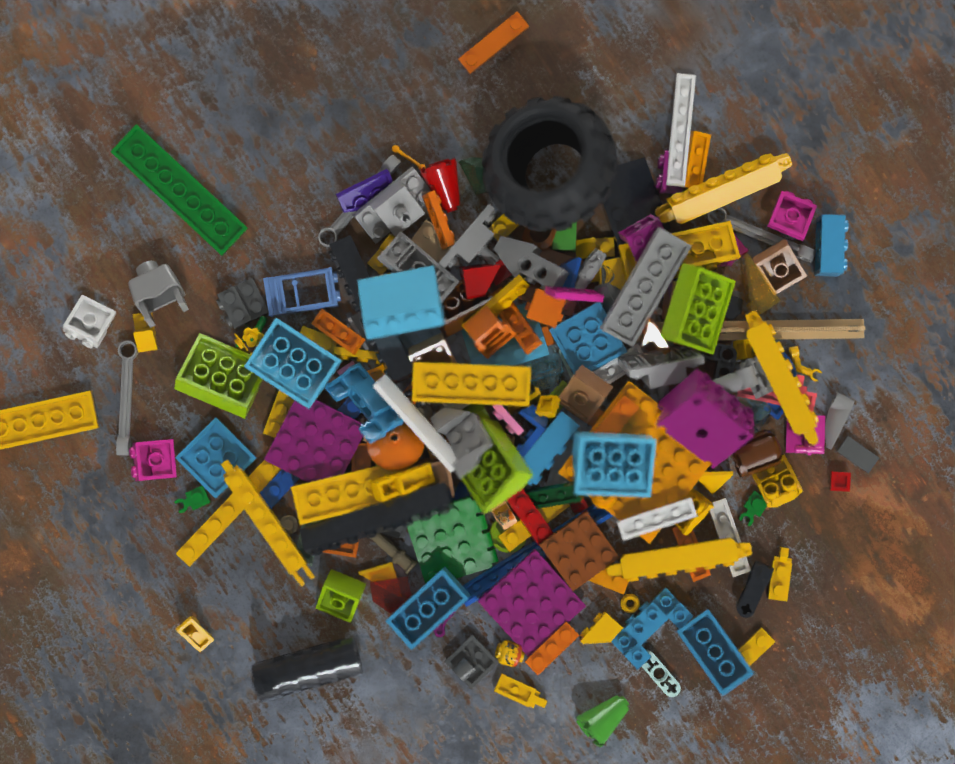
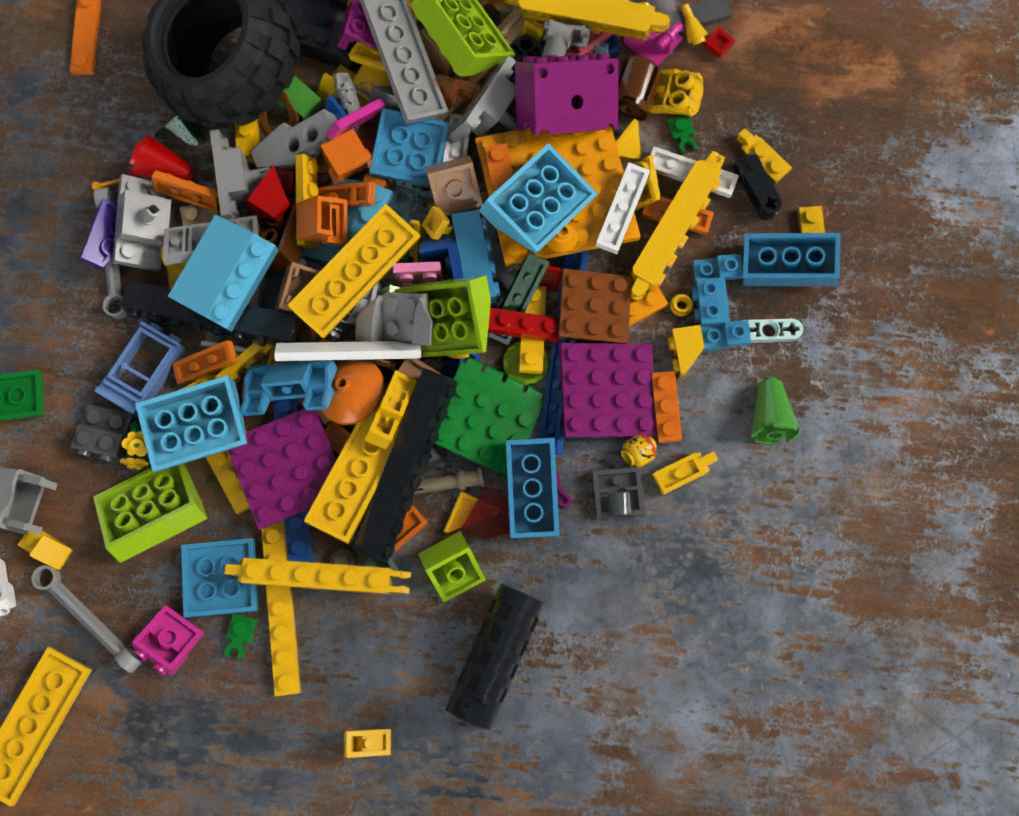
camera: 50 degrees left, 10 degrees down
leg [490,501,517,530] -> none
none -> yellow cone [680,4,708,46]

